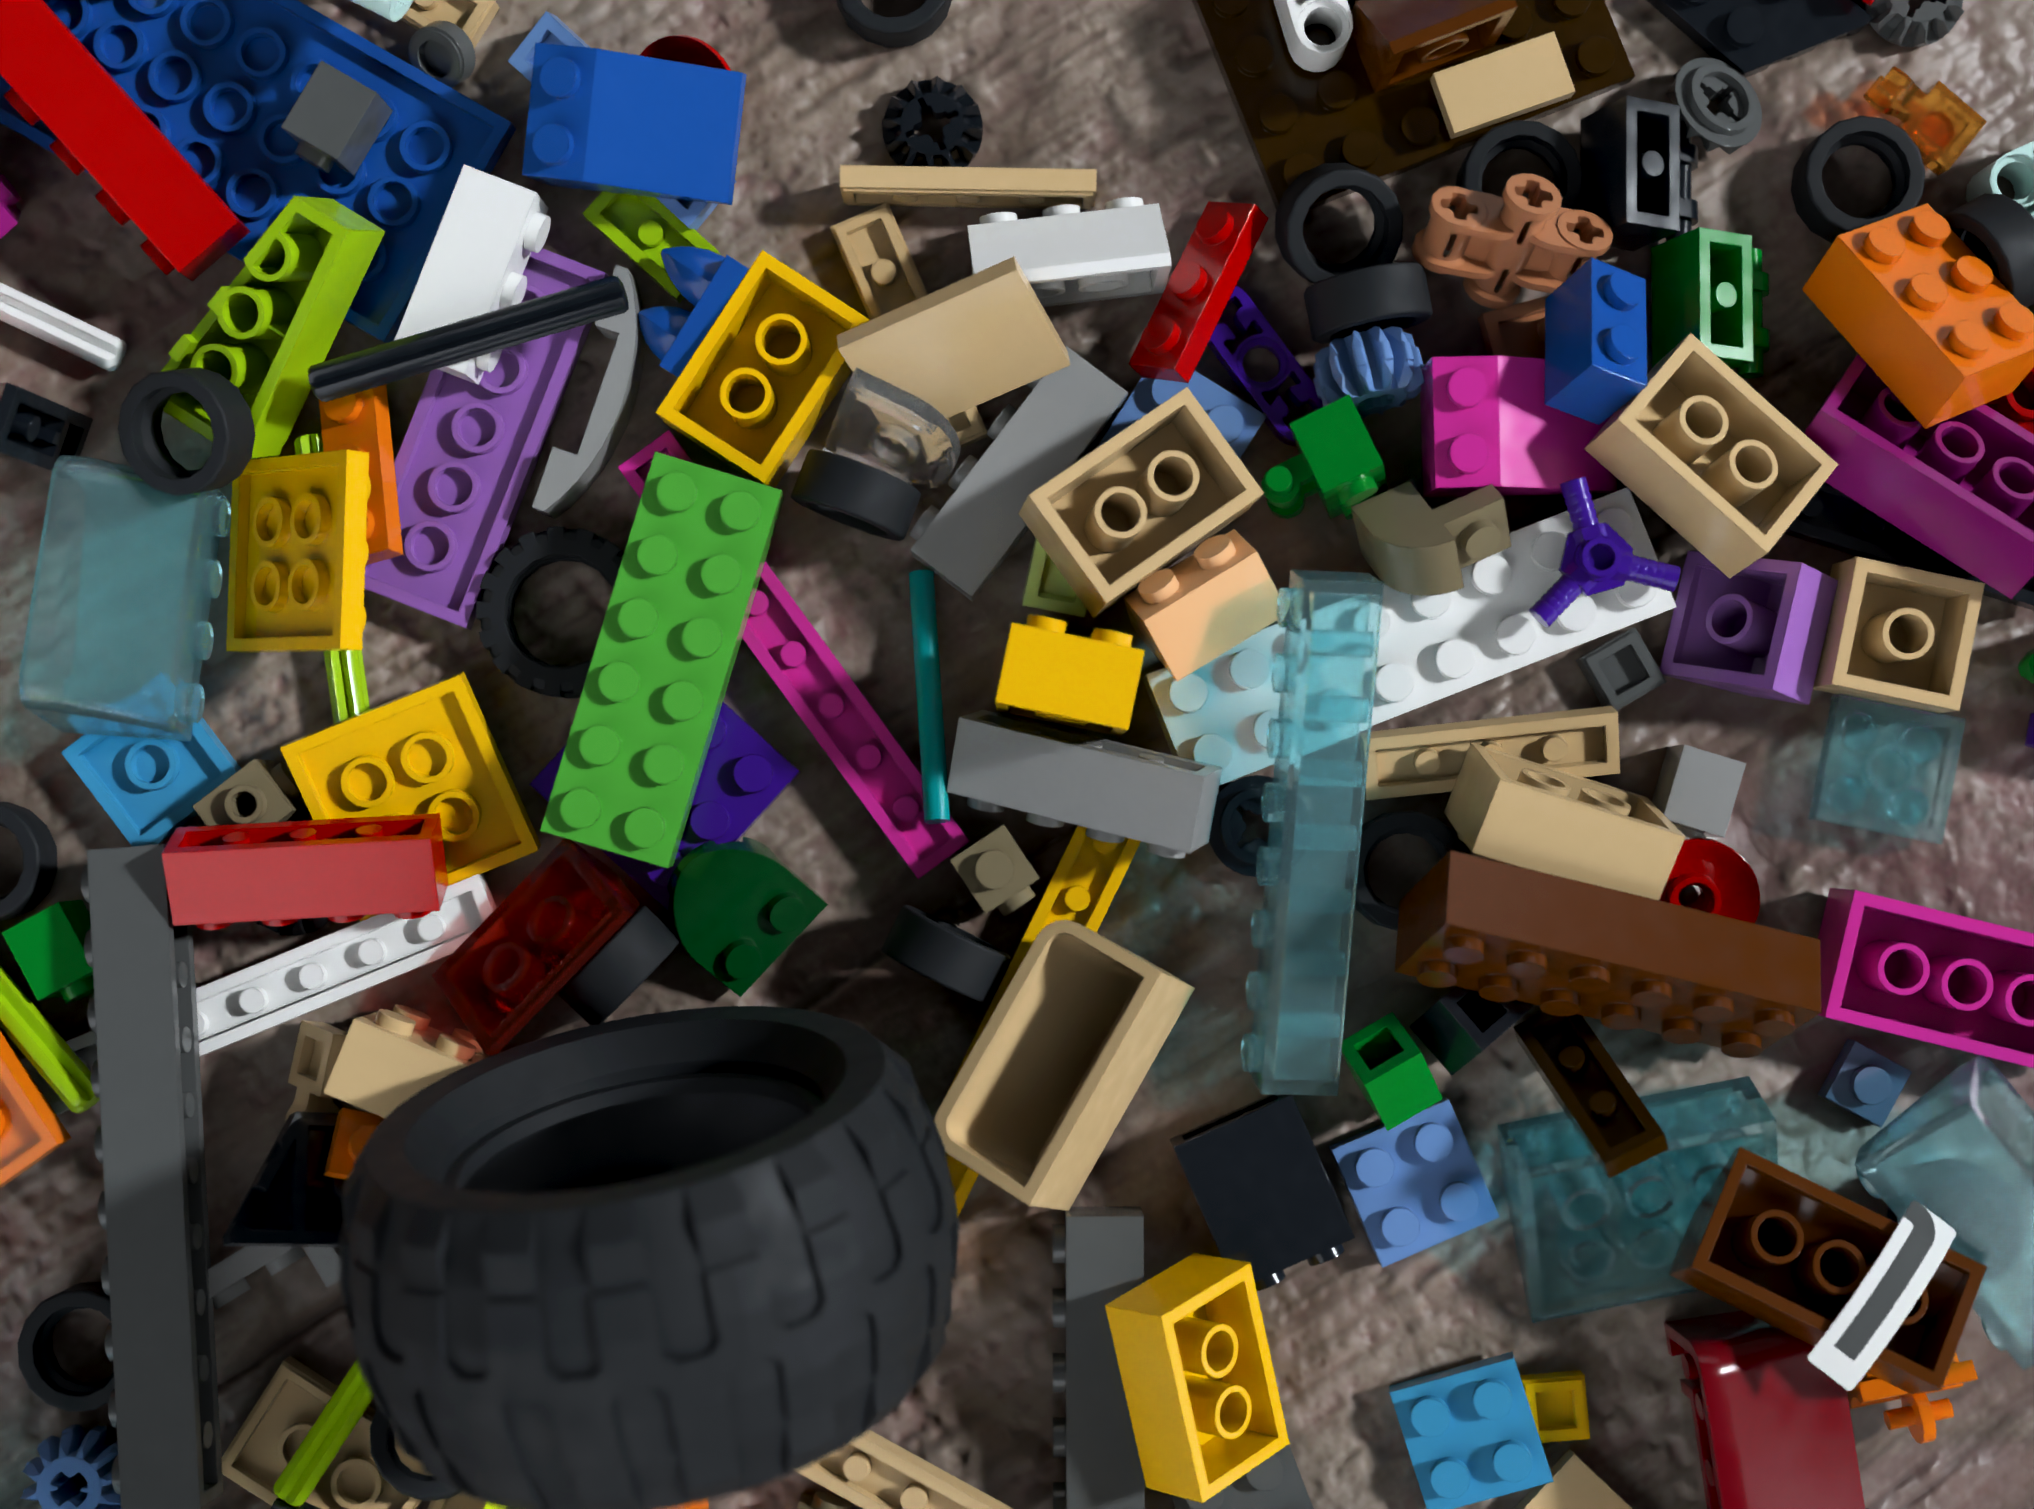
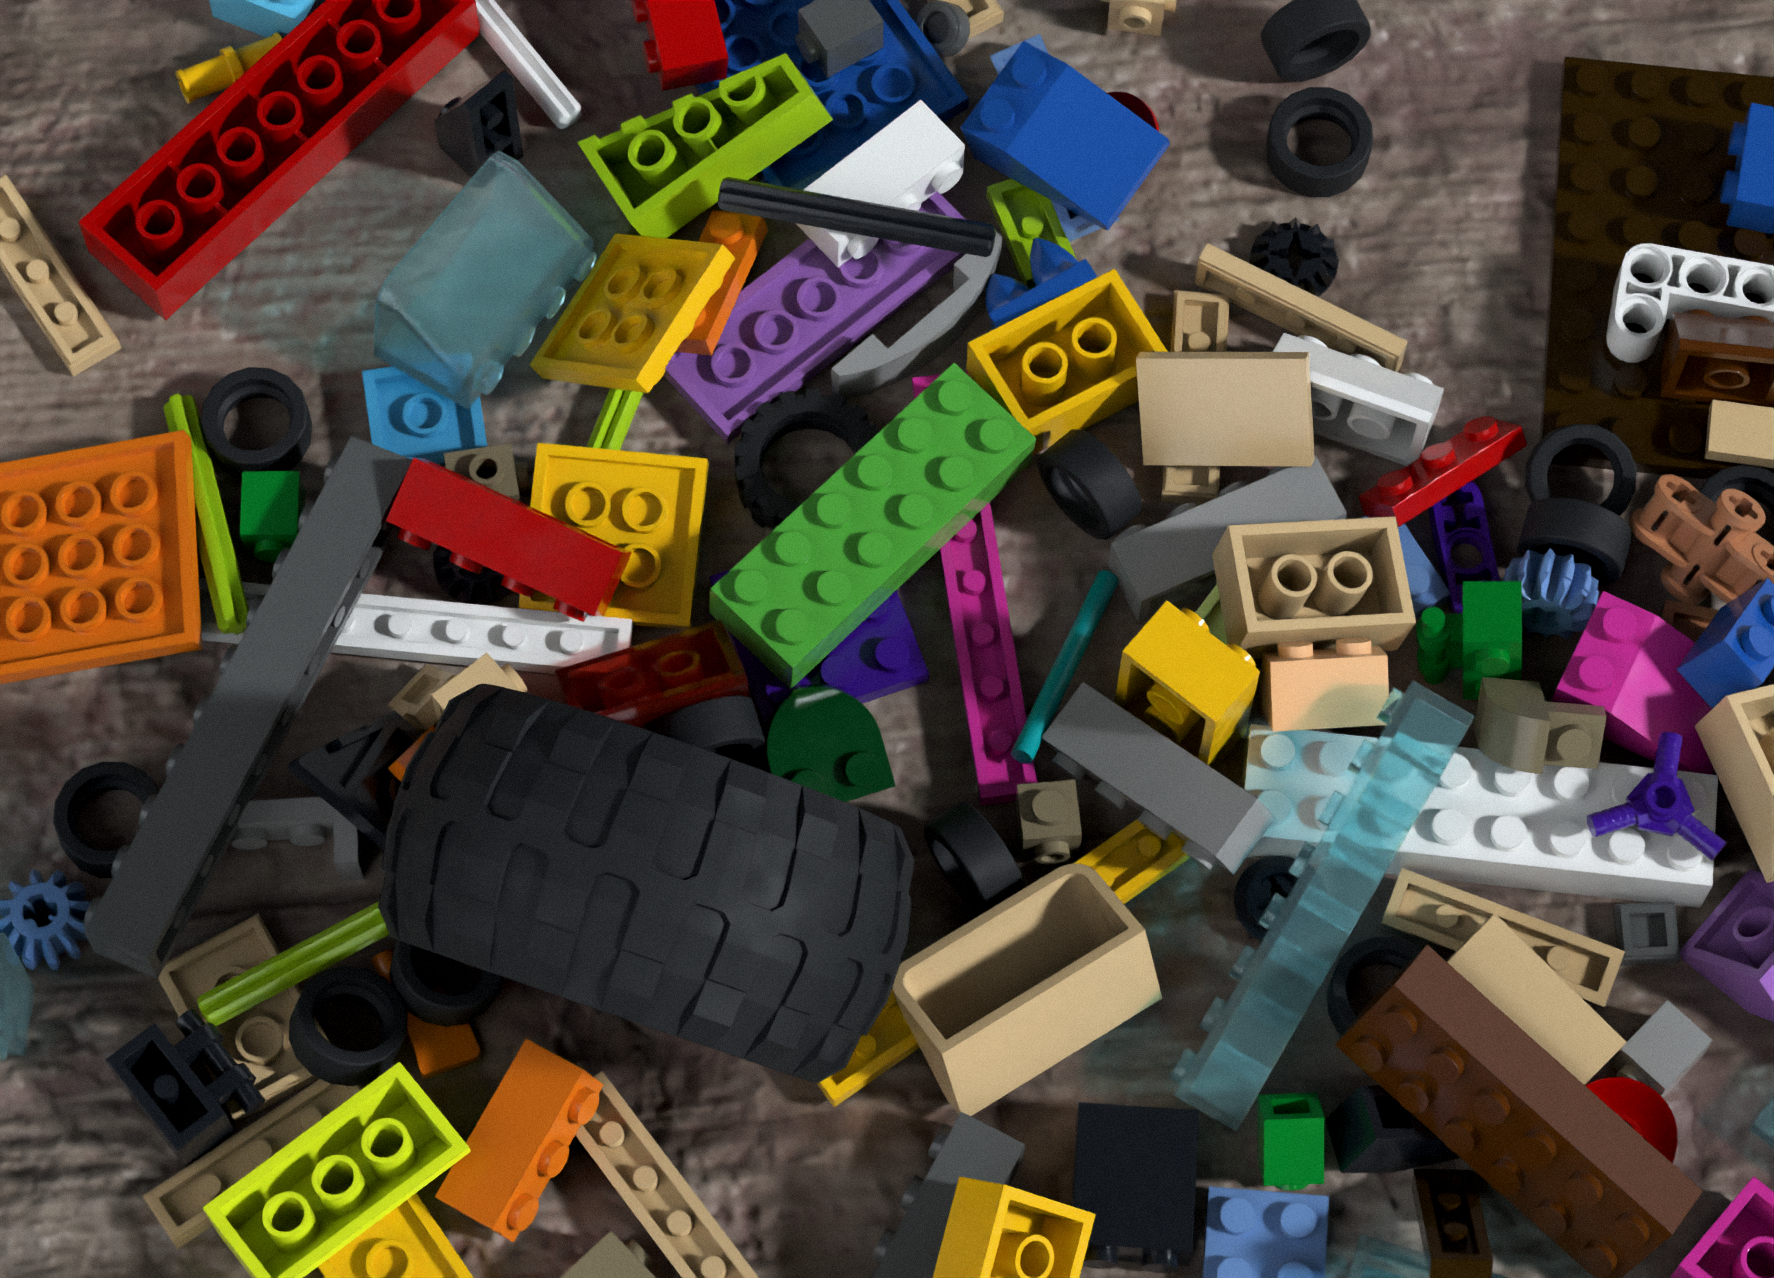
camera: 25 degrees right, 20 degrees down
black tyre [118,367,255,496] -> none
clear tile [823,367,961,488] -> none

